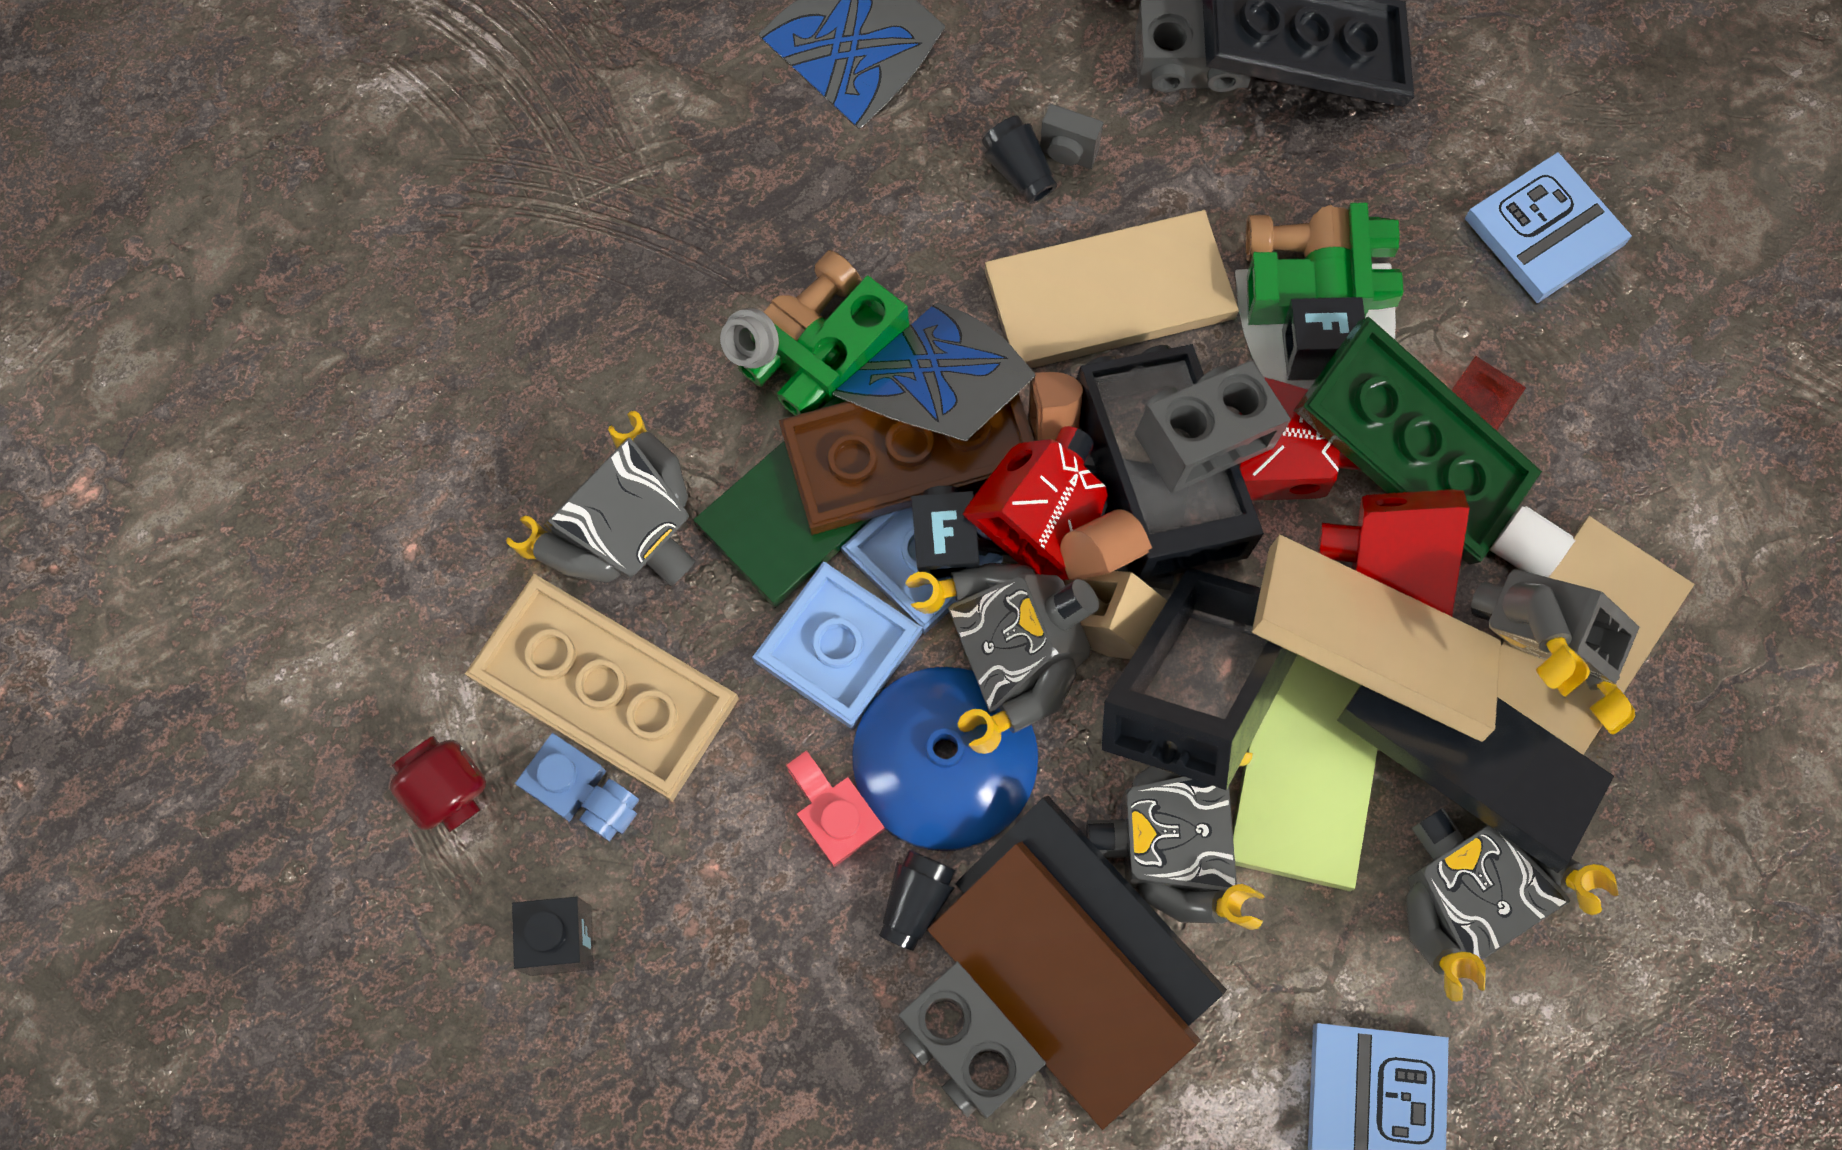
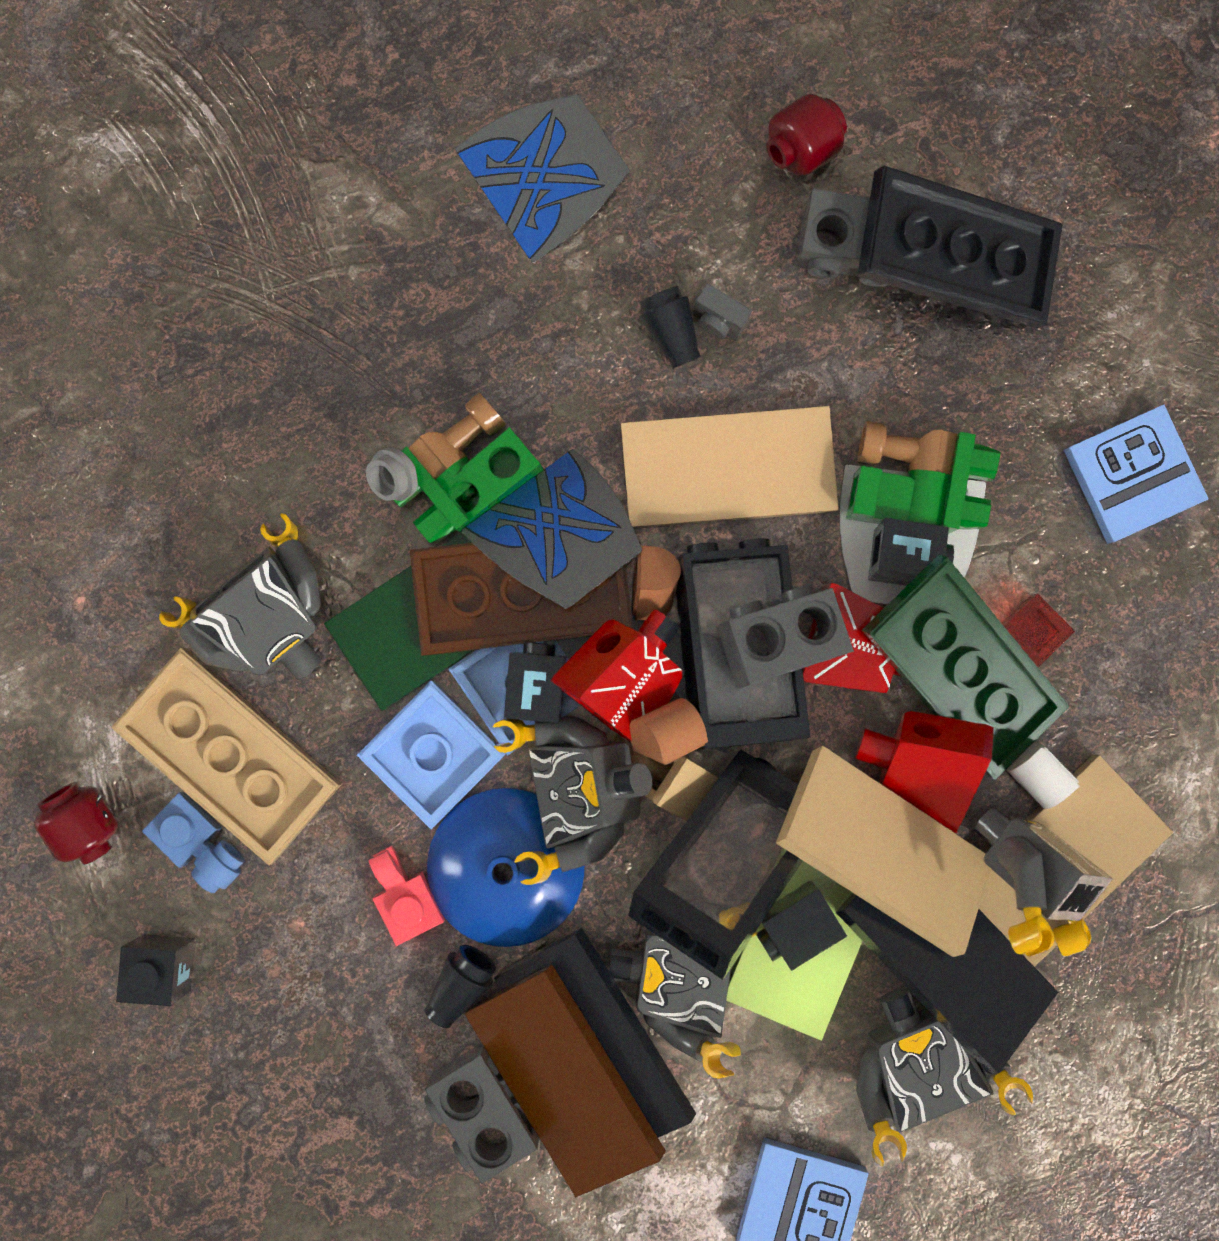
camera: 10 degrees right, 15 degrees up
none -> black brick [757,881,847,971]

